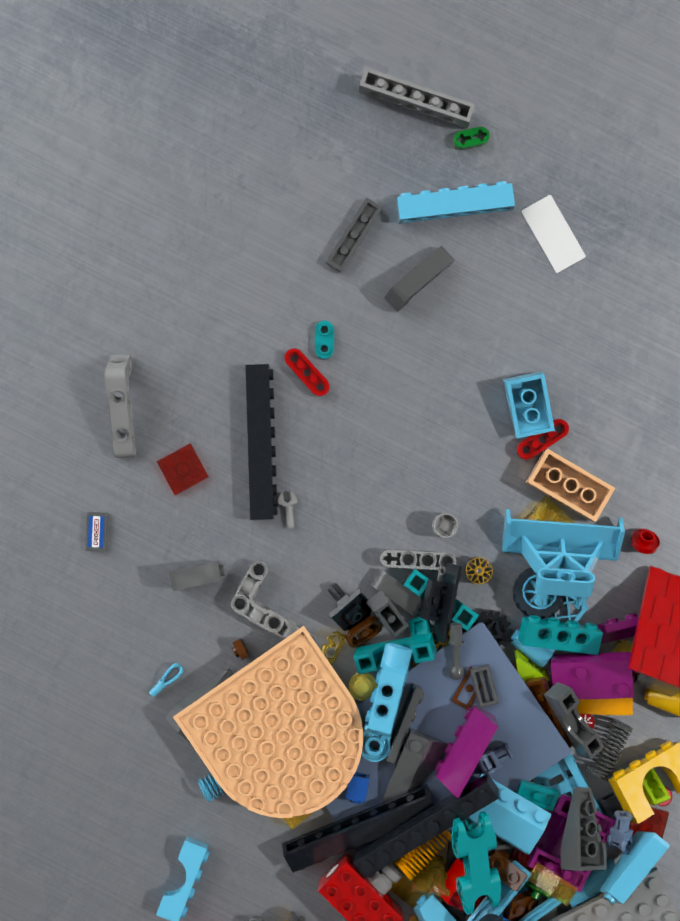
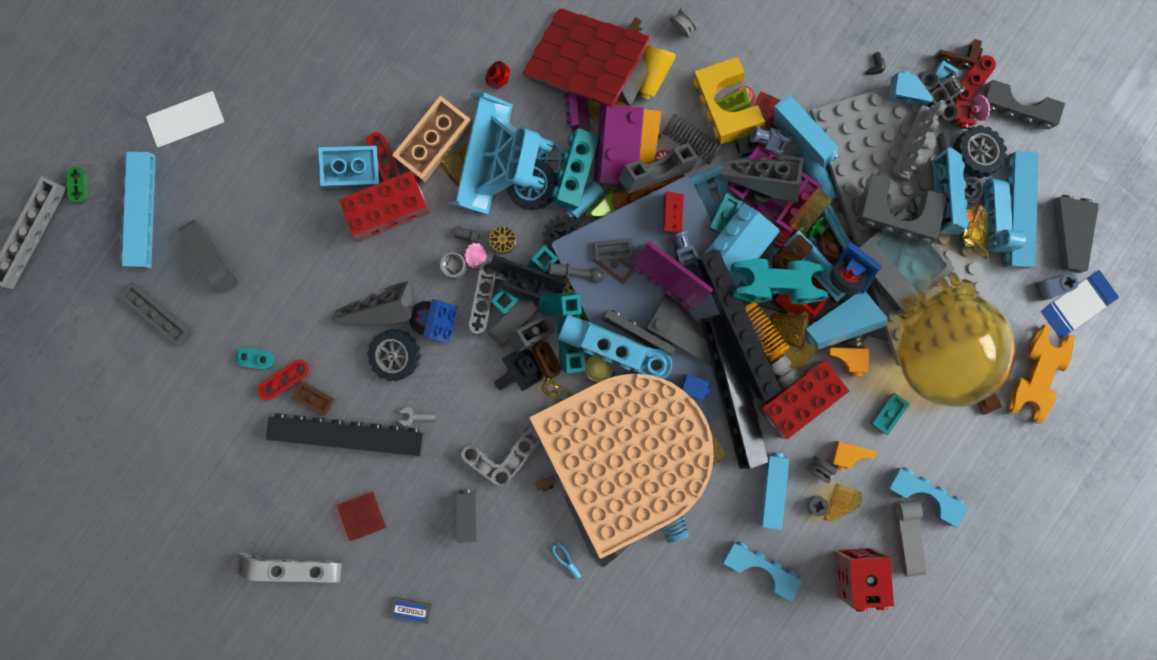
camera: 85 degrees left, 0 degrees up
none -> reddish brown plate [291,381,335,416]
none -> dark grey wedge [331,281,414,324]
none -> red piece [339,171,431,241]
none -> black wheel [367,329,421,381]
none -> blue plate [409,299,458,343]
none -> dark grey pin [454,226,480,244]
none -> bright pink piece [464,243,488,269]
none -> red bracket [663,191,684,233]
none -> pearl dark grey wheel [751,190,772,206]
none -> medium azure slope [757,452,789,530]

